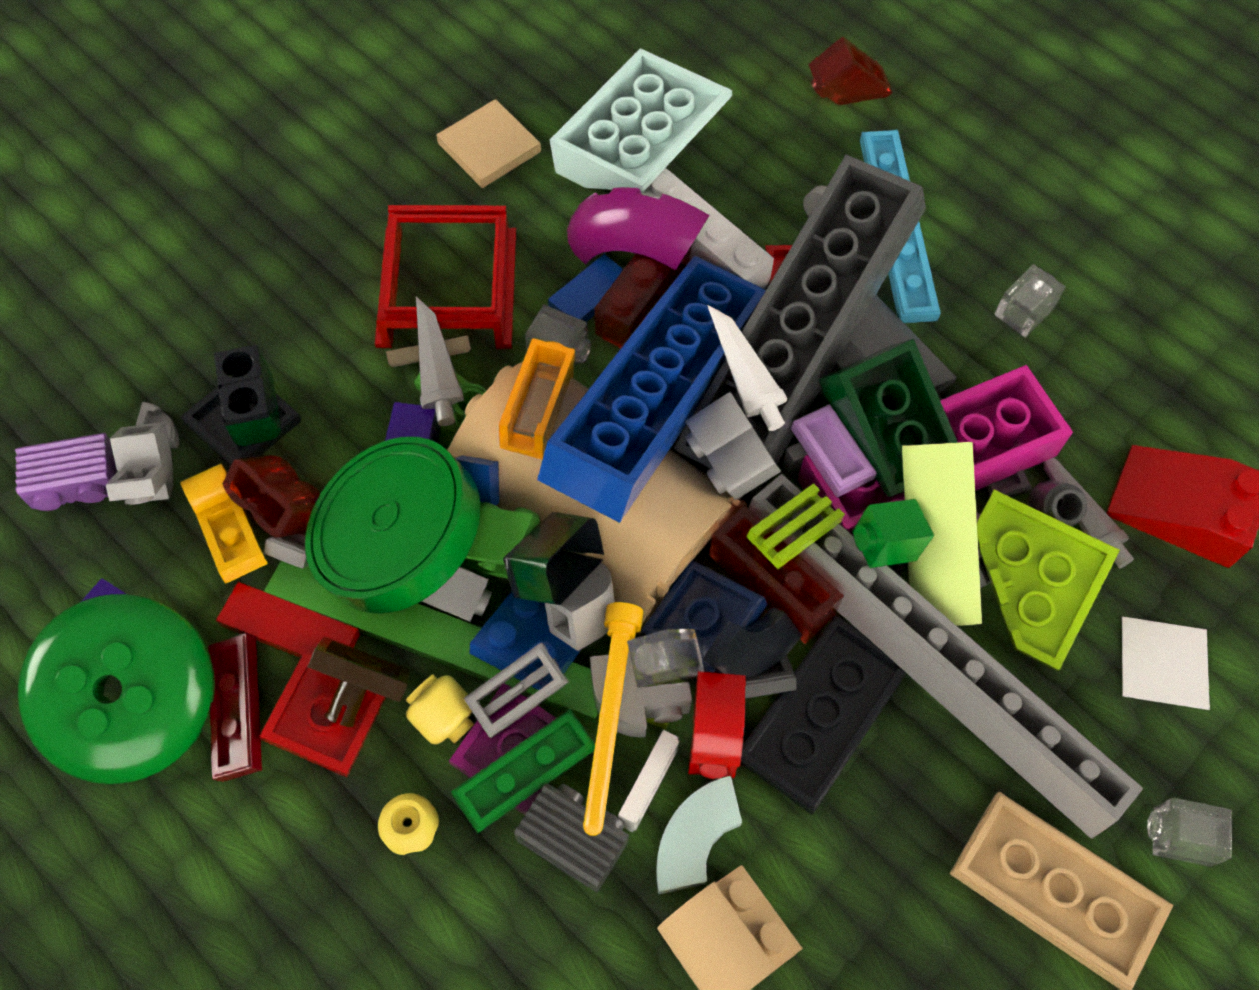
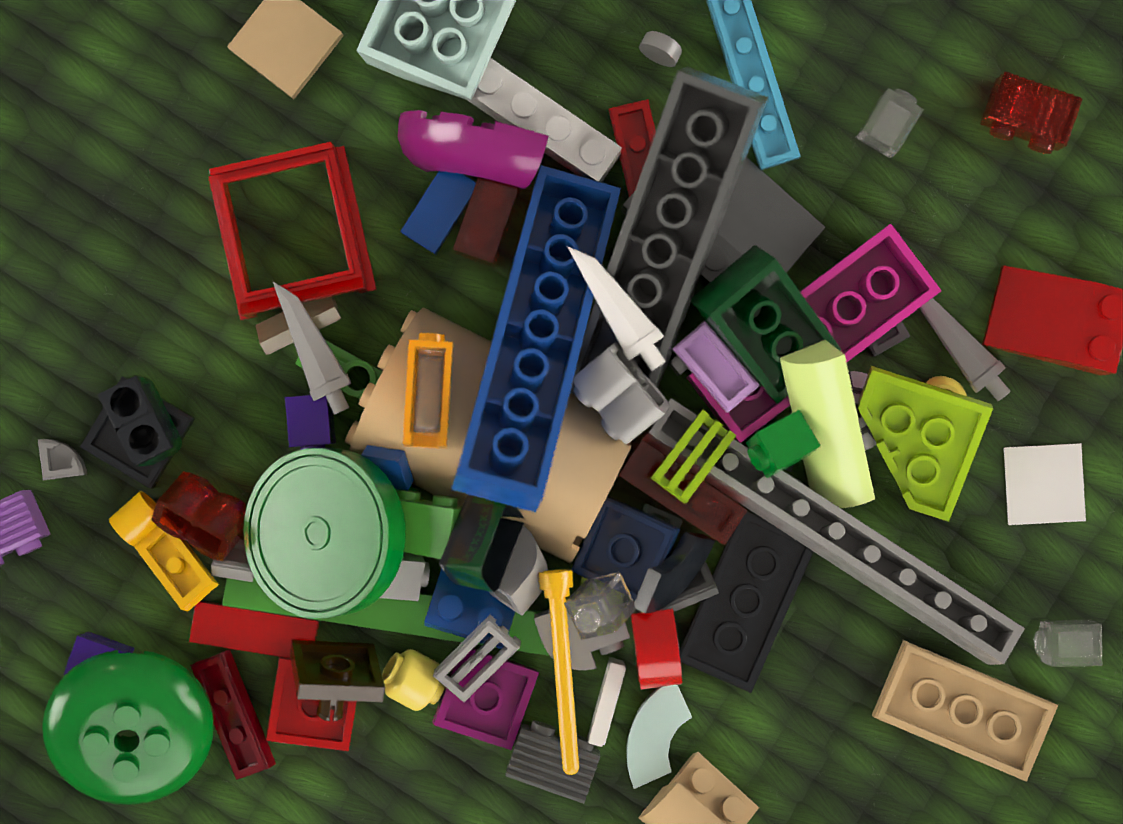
camera: 10 degrees left, 25 degrees up
light grey brick [106,422,173,505] -> none
light yellow plate [378,793,439,855] -> none
green tile [451,709,595,834] -> none
clear brick [525,305,591,368] -> none
dark grey brick [1029,480,1087,526] -> none
none -> clear red brick [980,72,1083,154]

